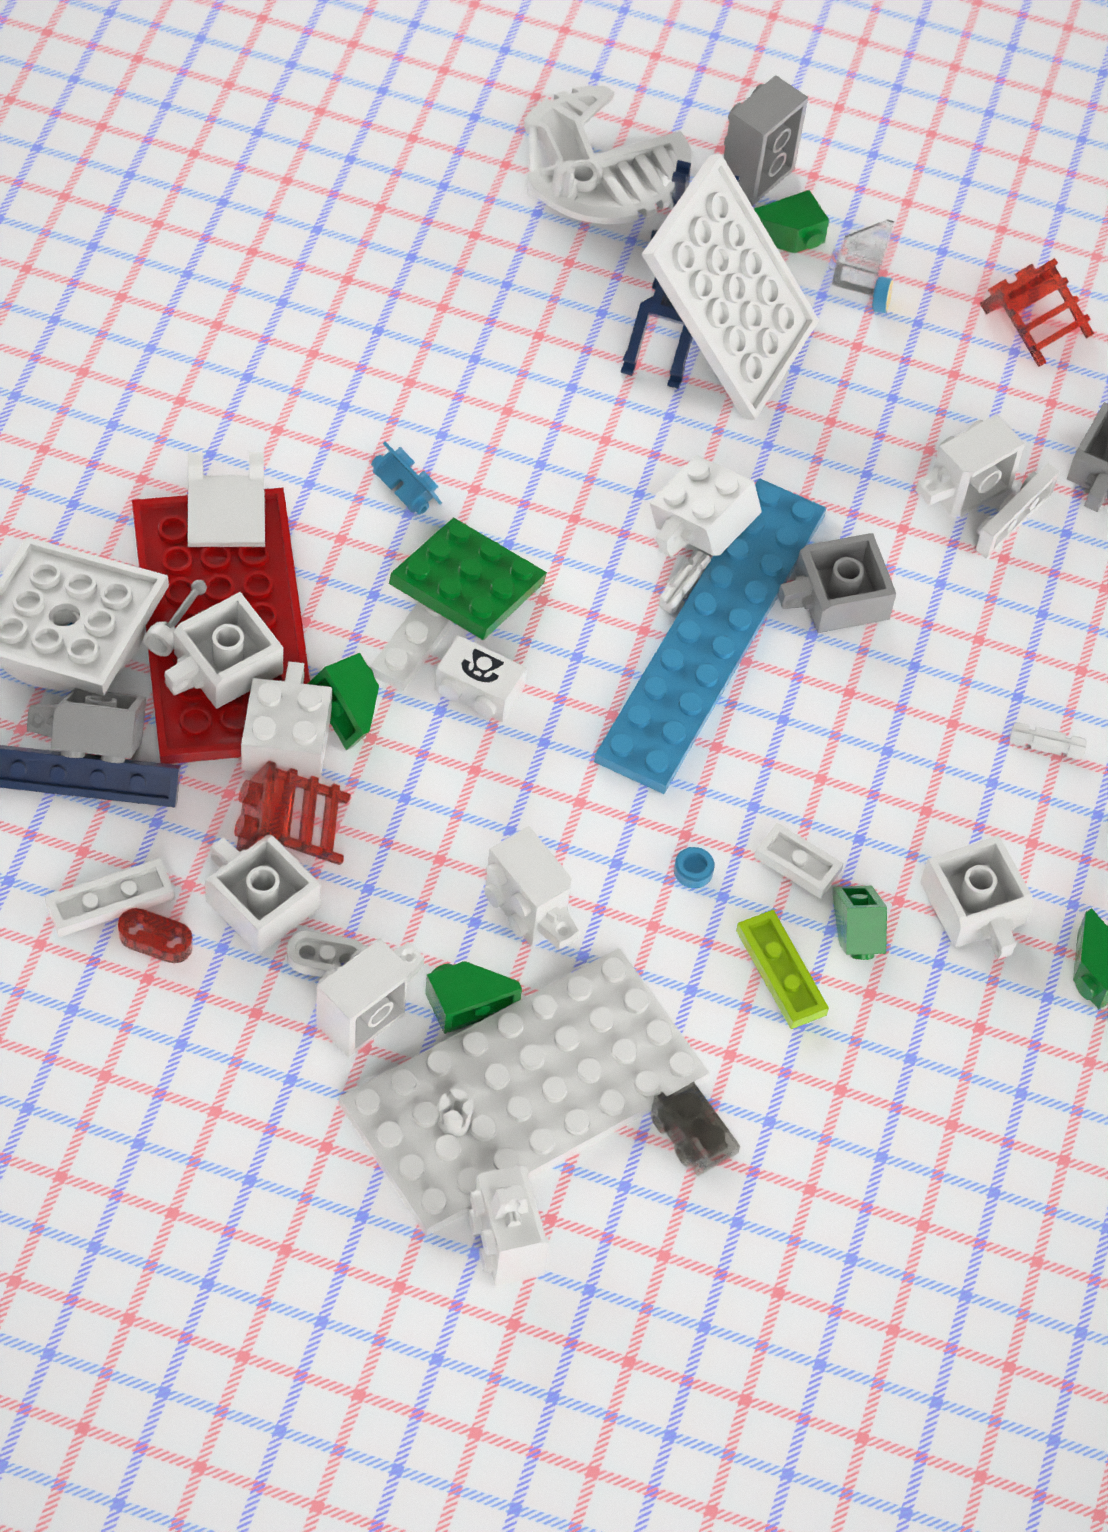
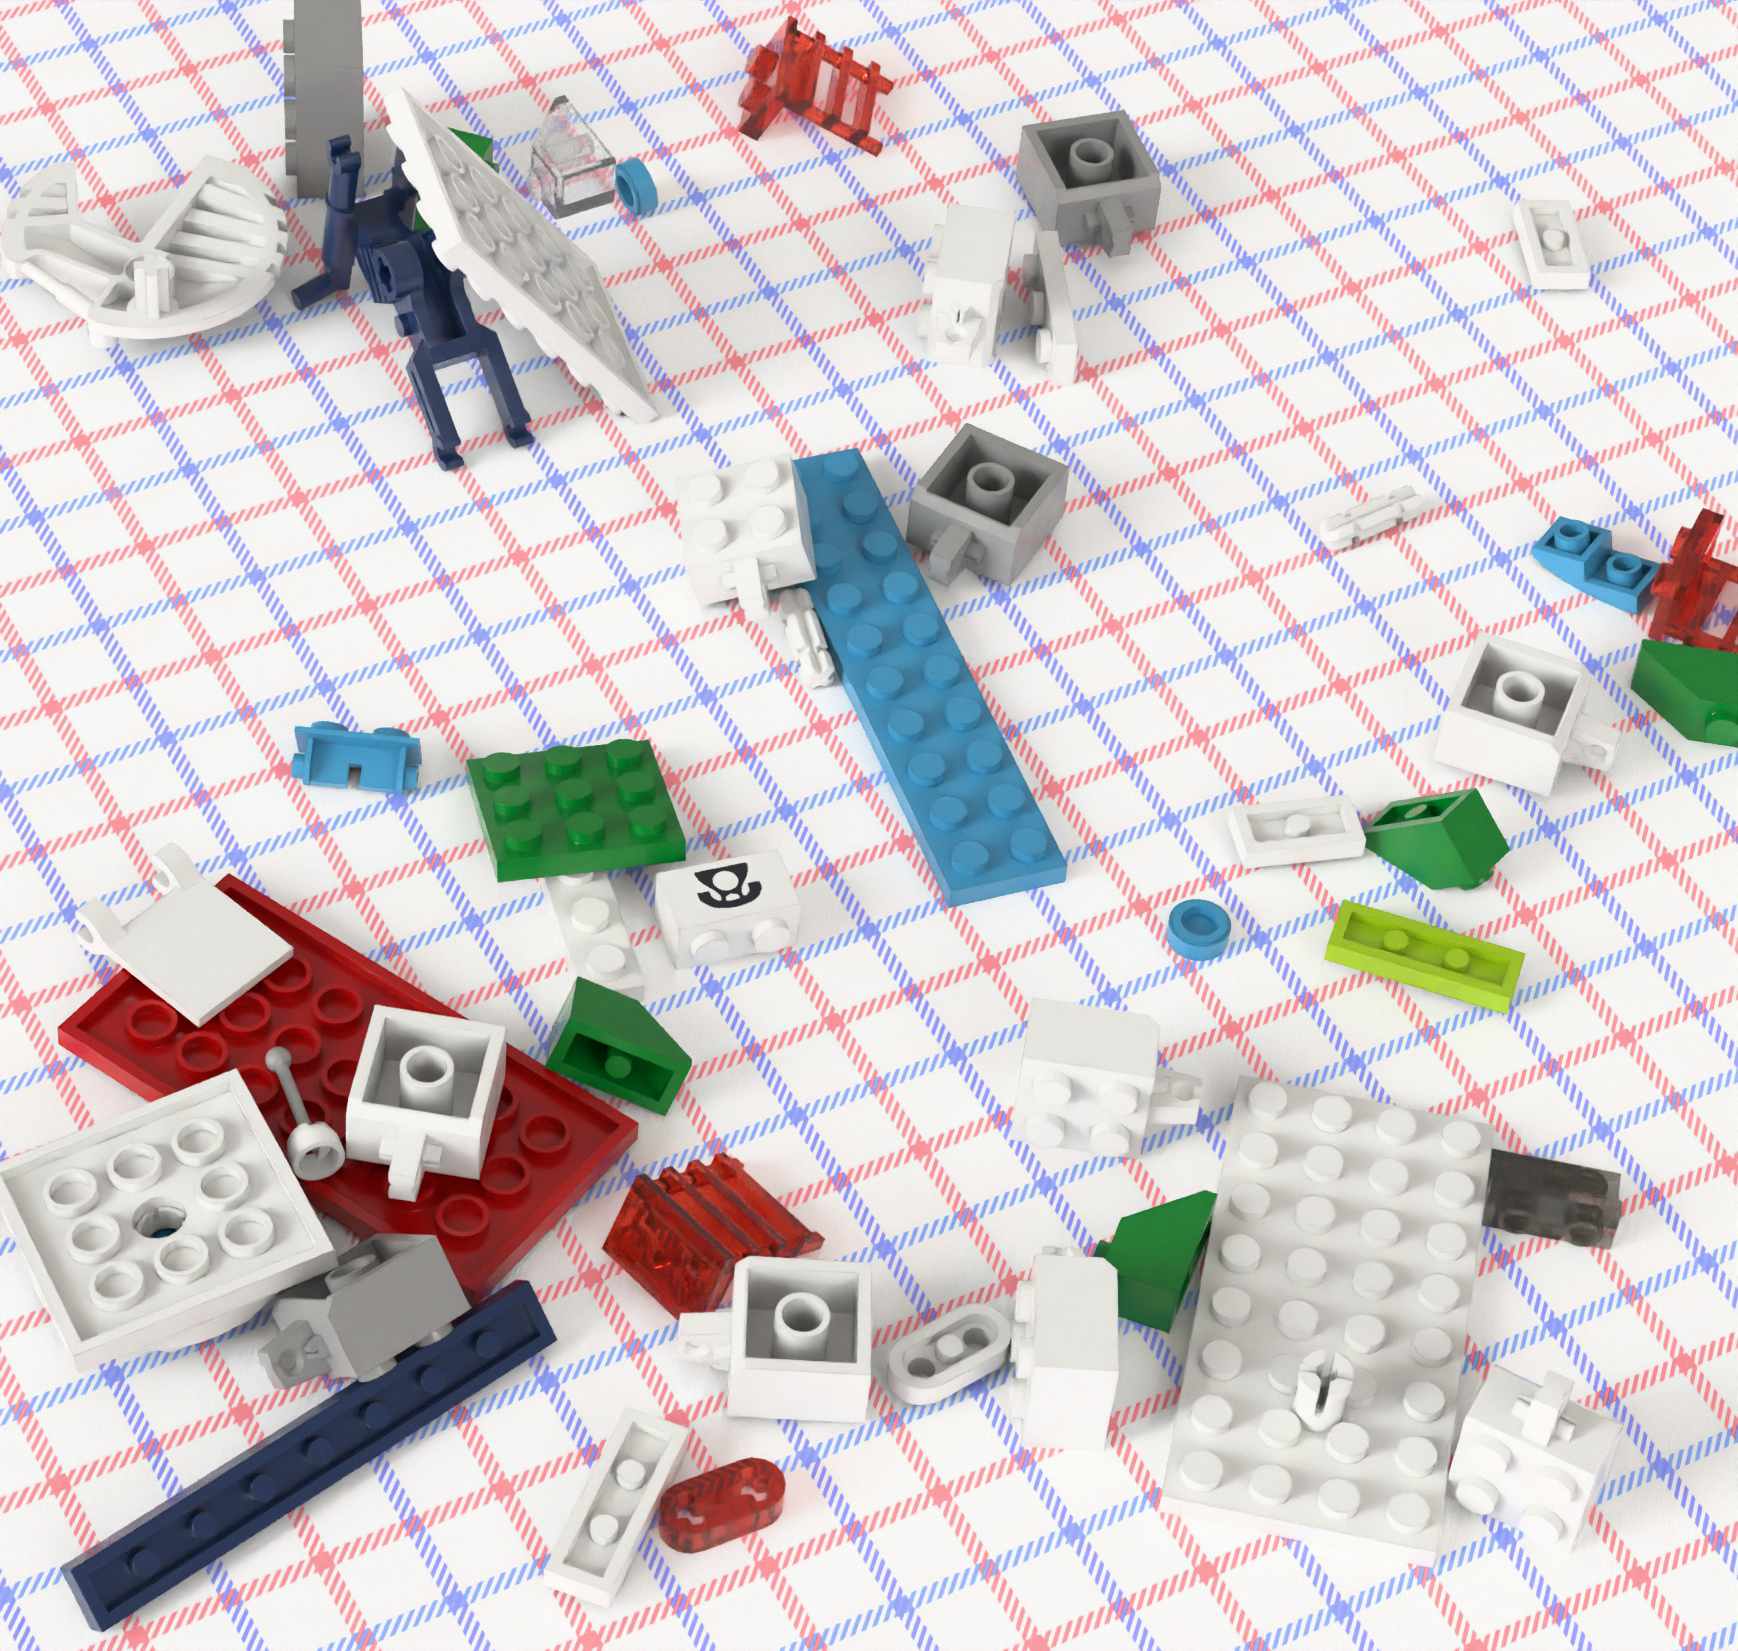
camera: 45 degrees left, 10 degrees down
white hinge [241,662,332,780] -> none

